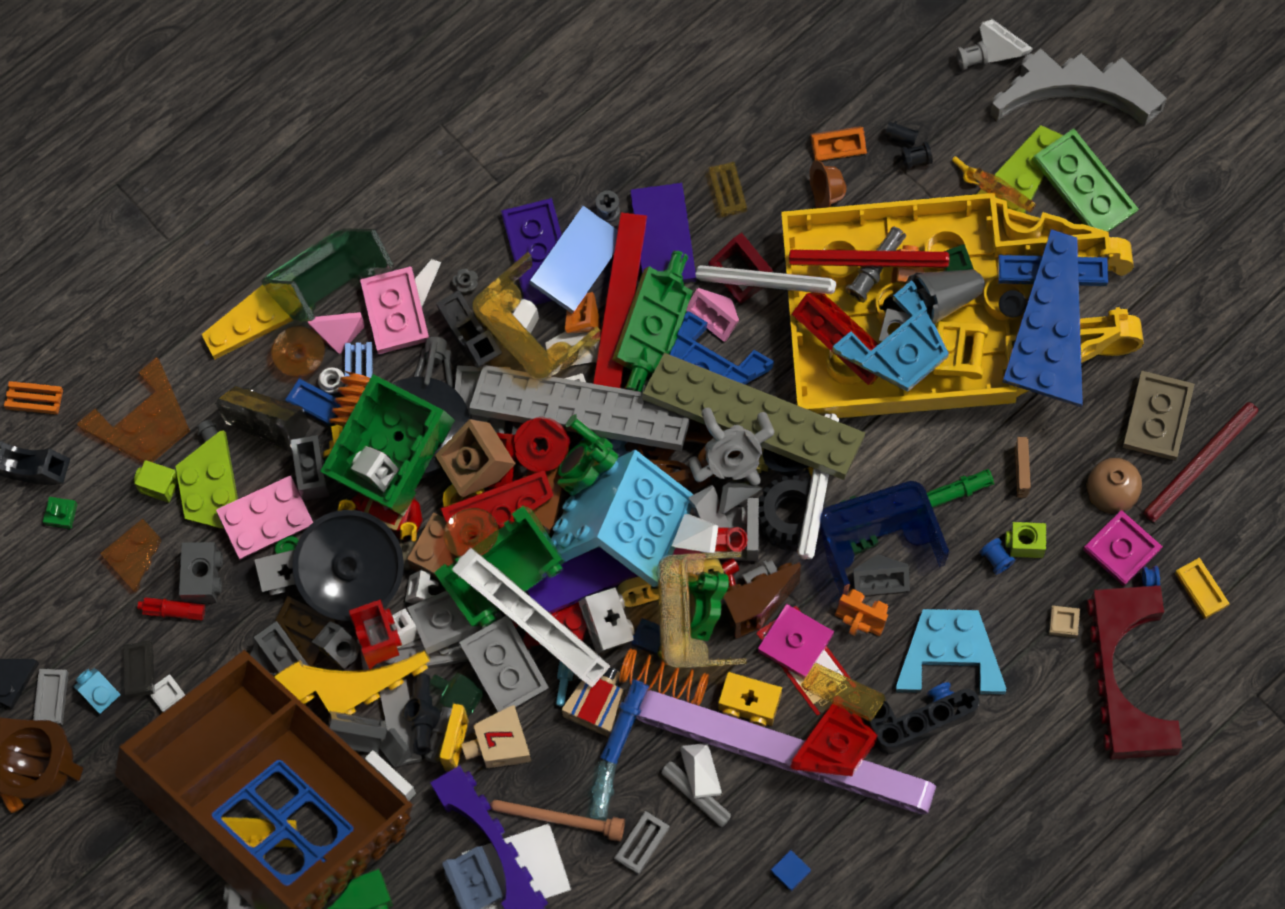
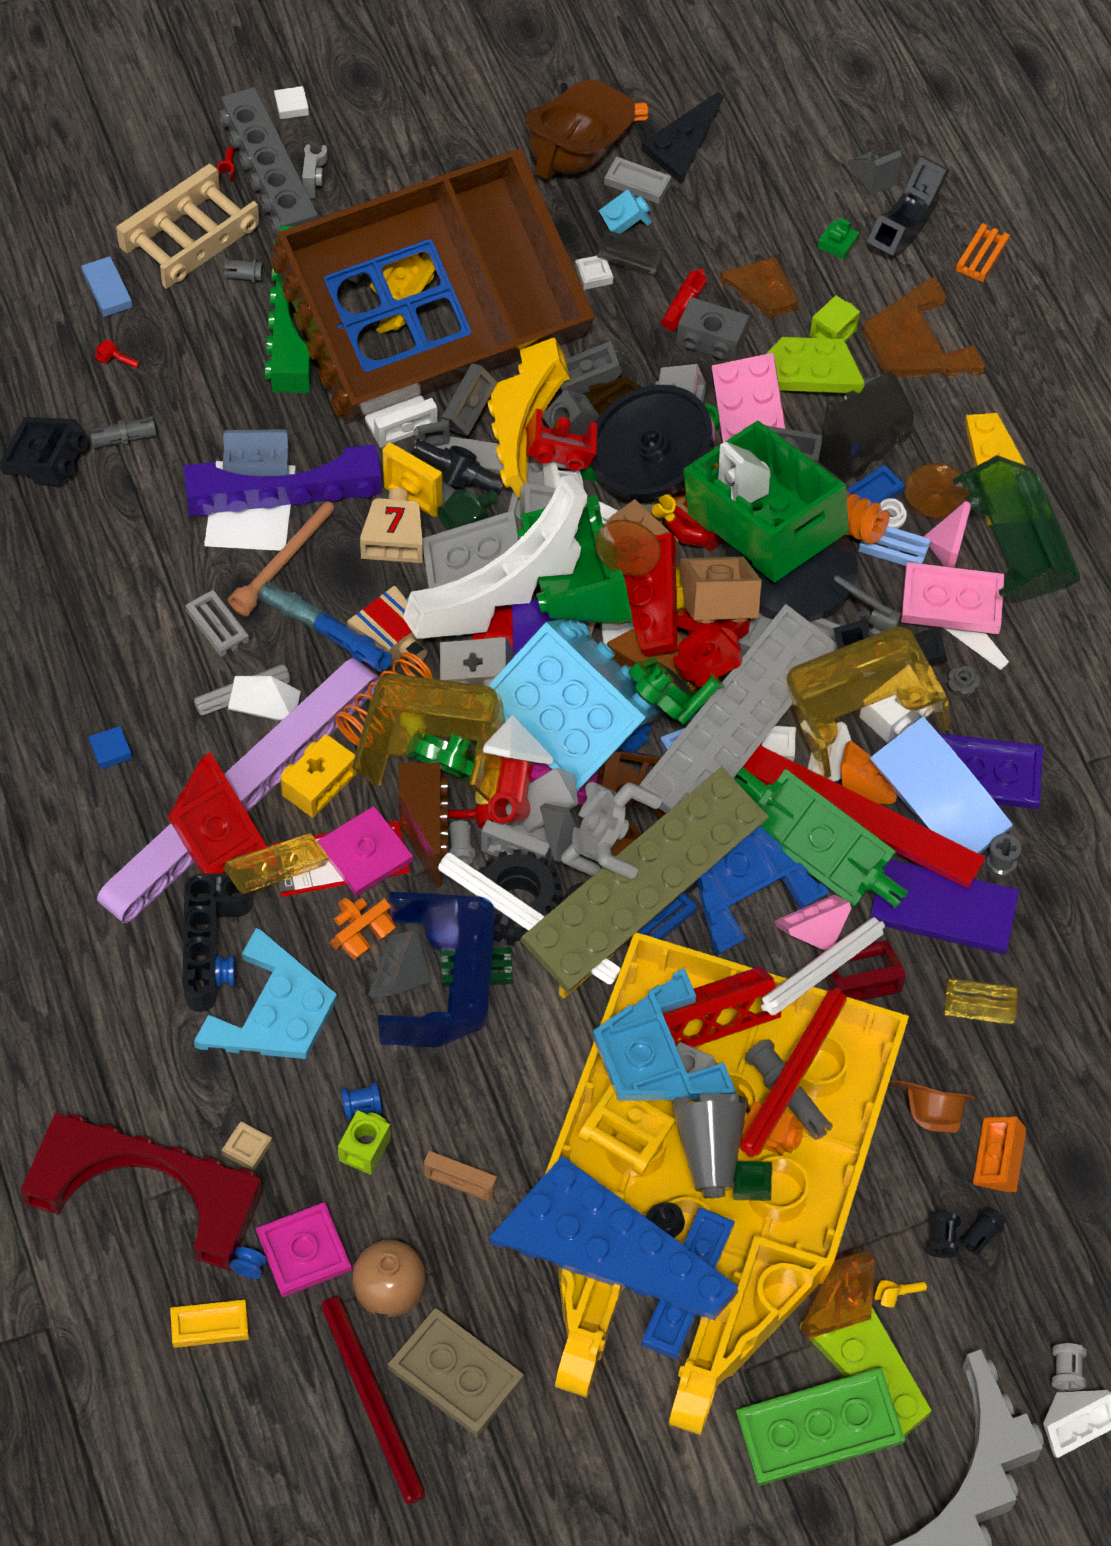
camera: 105 degrees right, 10 degrees down
green pin [912,468,994,514] -> none

